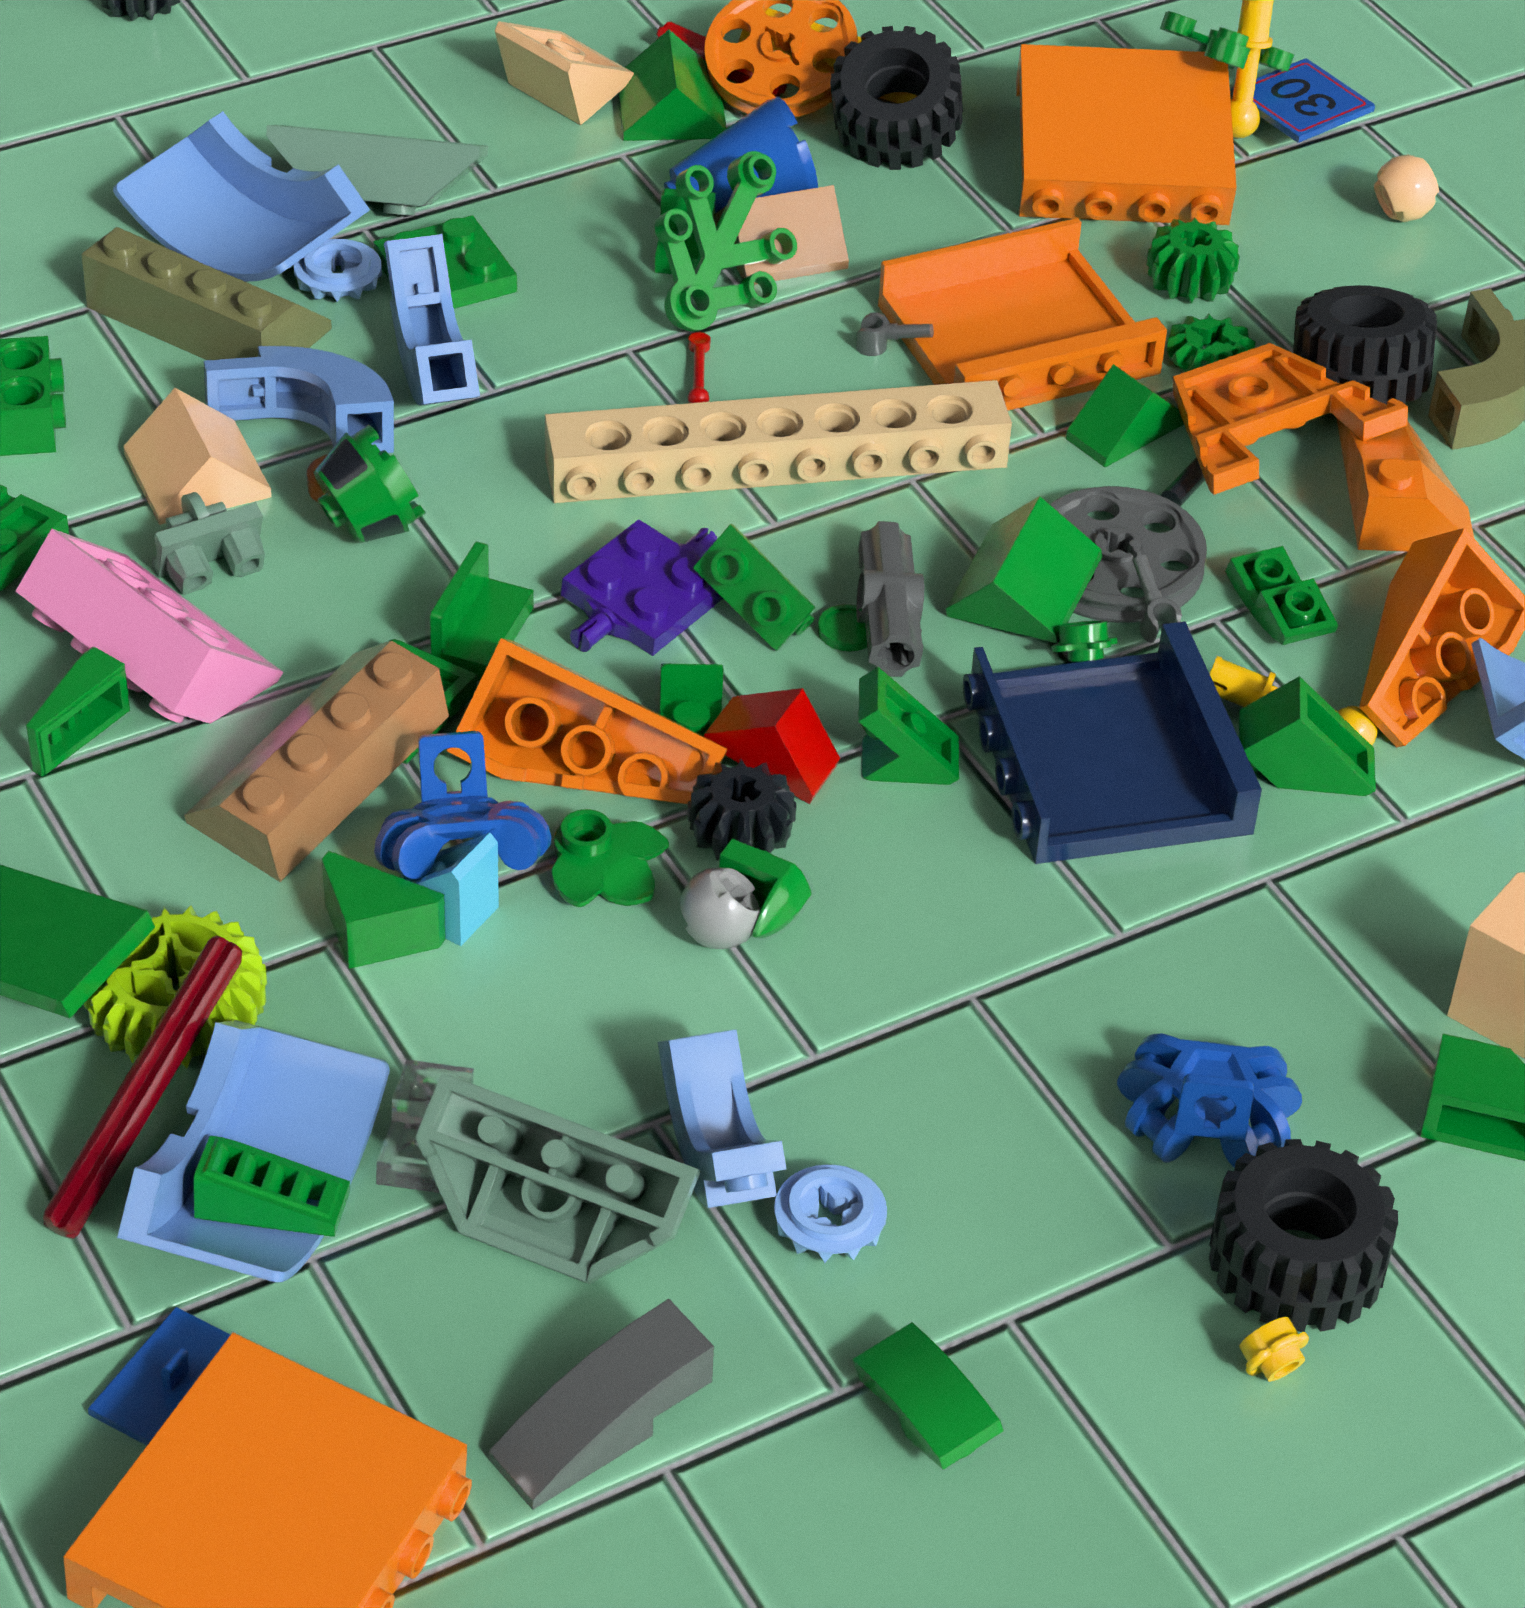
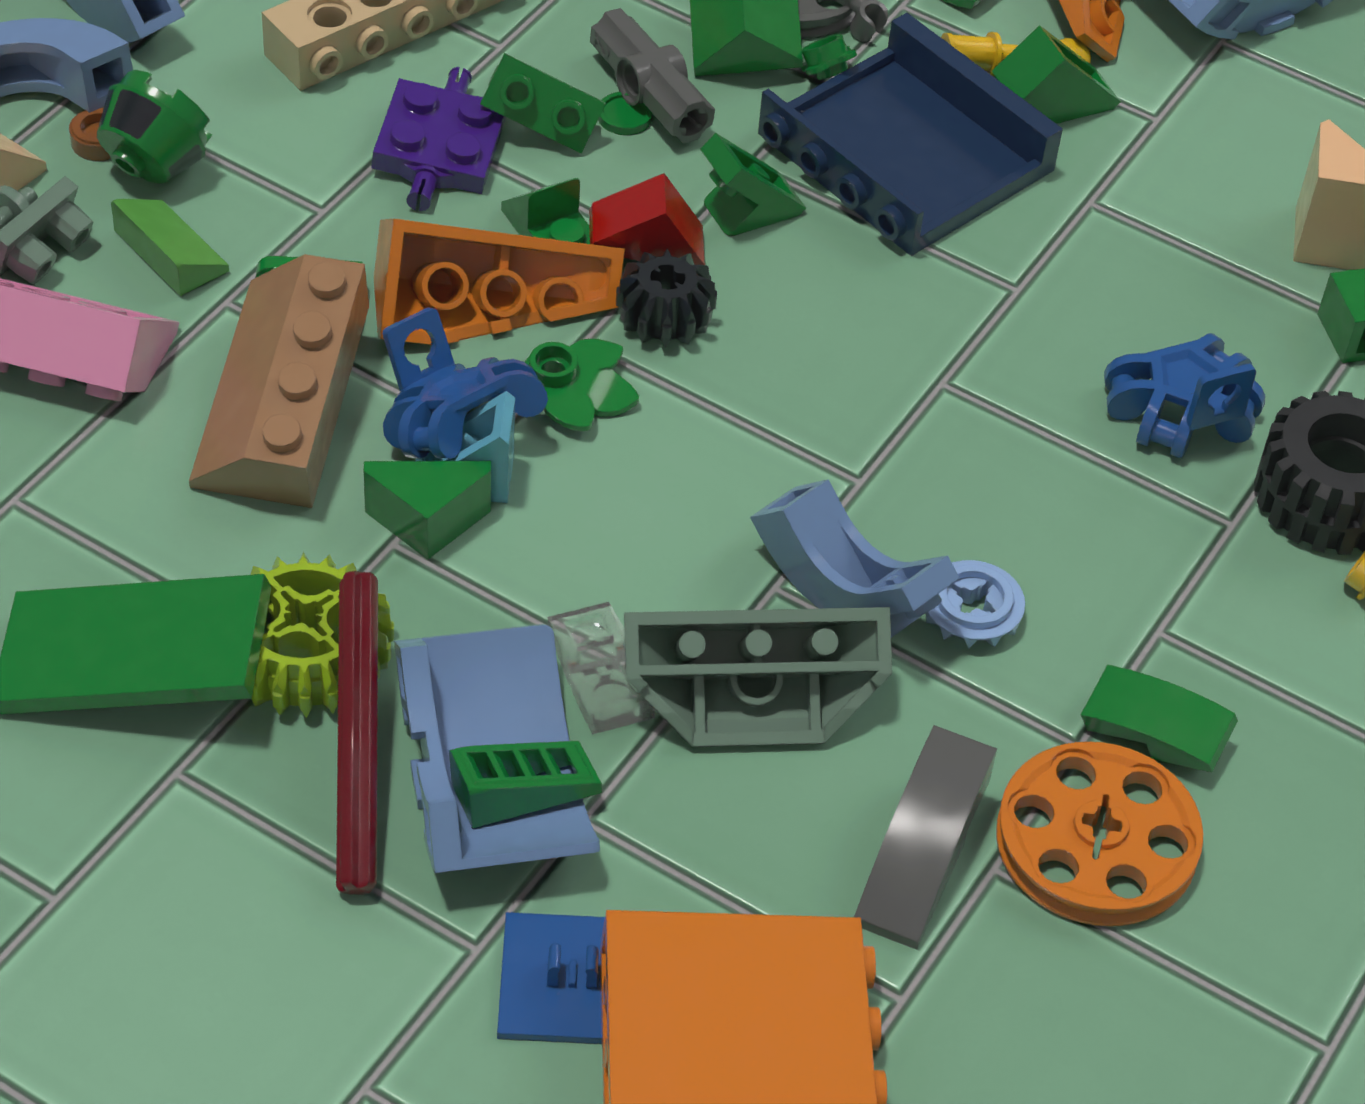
camera: 30 degrees left, 5 degrees up
green slope [26,647,130,777] -> none
green panel [430,541,534,681] -> none
light grey piece [680,868,761,949] -> none
green plate [719,839,812,938] -> none
none -> bright green slope [111,199,229,296]
none -> orange wedge [996,742,1203,926]

